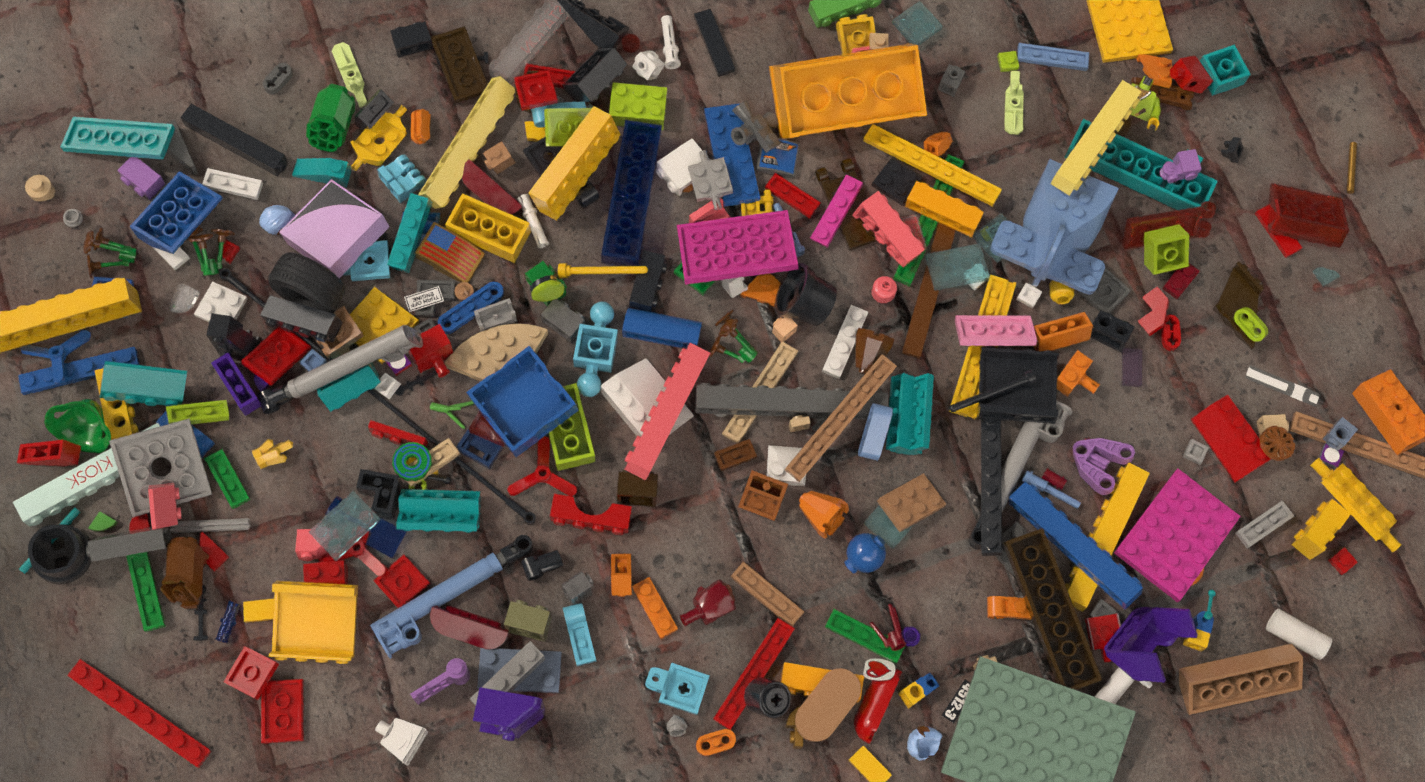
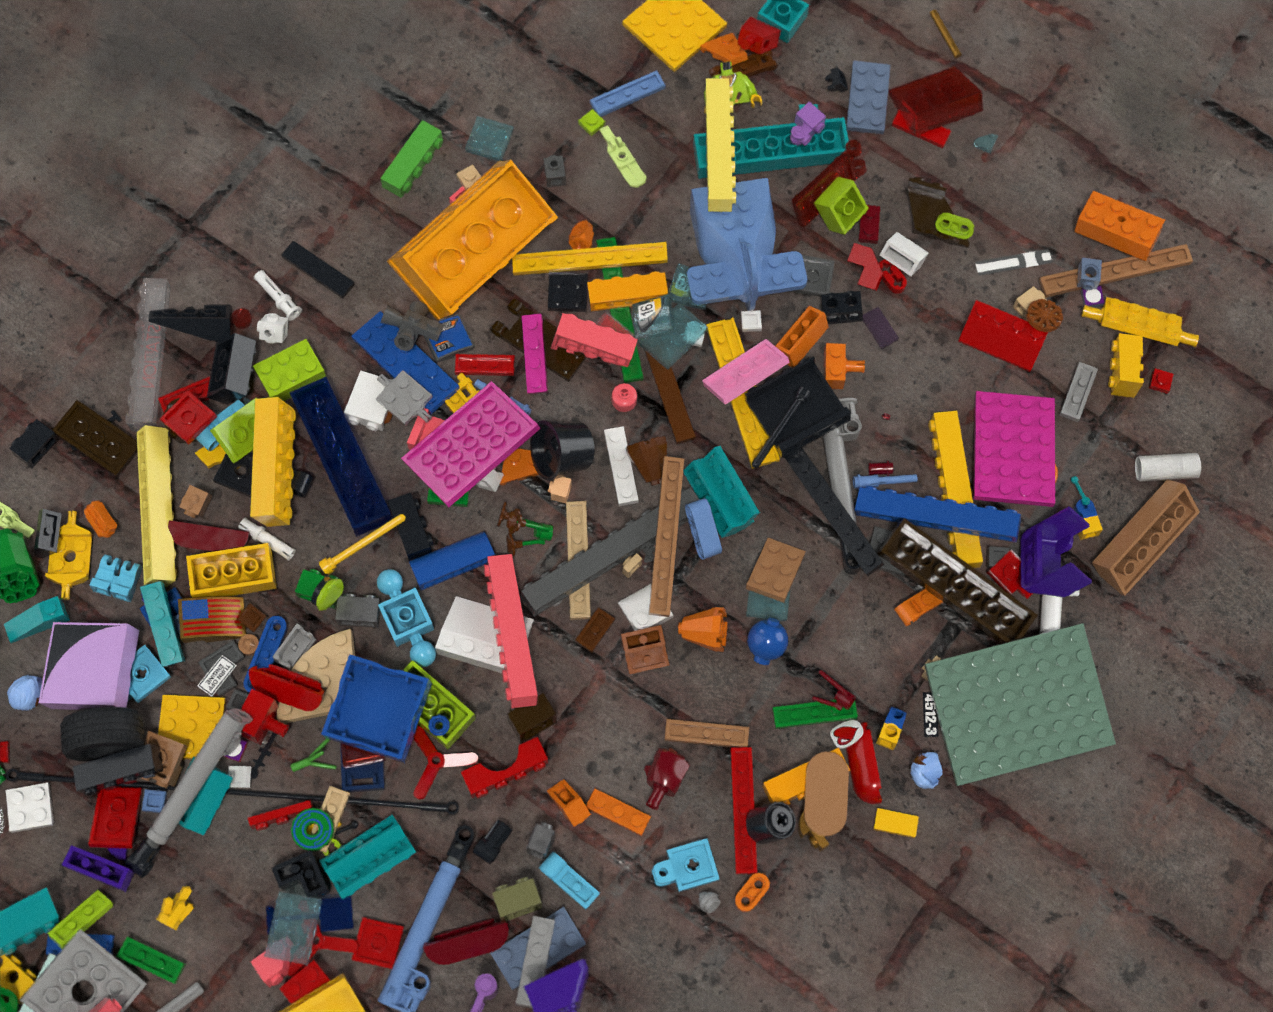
camera: 30 degrees left, 0 degrees up
black wedge [206,313,262,358] -> none
yellow plate [836,14,876,54] -> none
dark purple plate [902,627,920,647] -> none
yellow head [1049,280,1075,305] -> none
medium lavender connector [1073,438,1135,495] -> none
light grey tile [1182,439,1209,465] -> none
none -> reddish brown tile [237,603,266,632]
none -> red brick [249,665,324,711]
none -> blue plate [428,715,450,736]
none -> clear light blue slope [632,294,674,342]
none -> sand blue plate [846,61,890,134]
none -> white brick [880,232,928,276]

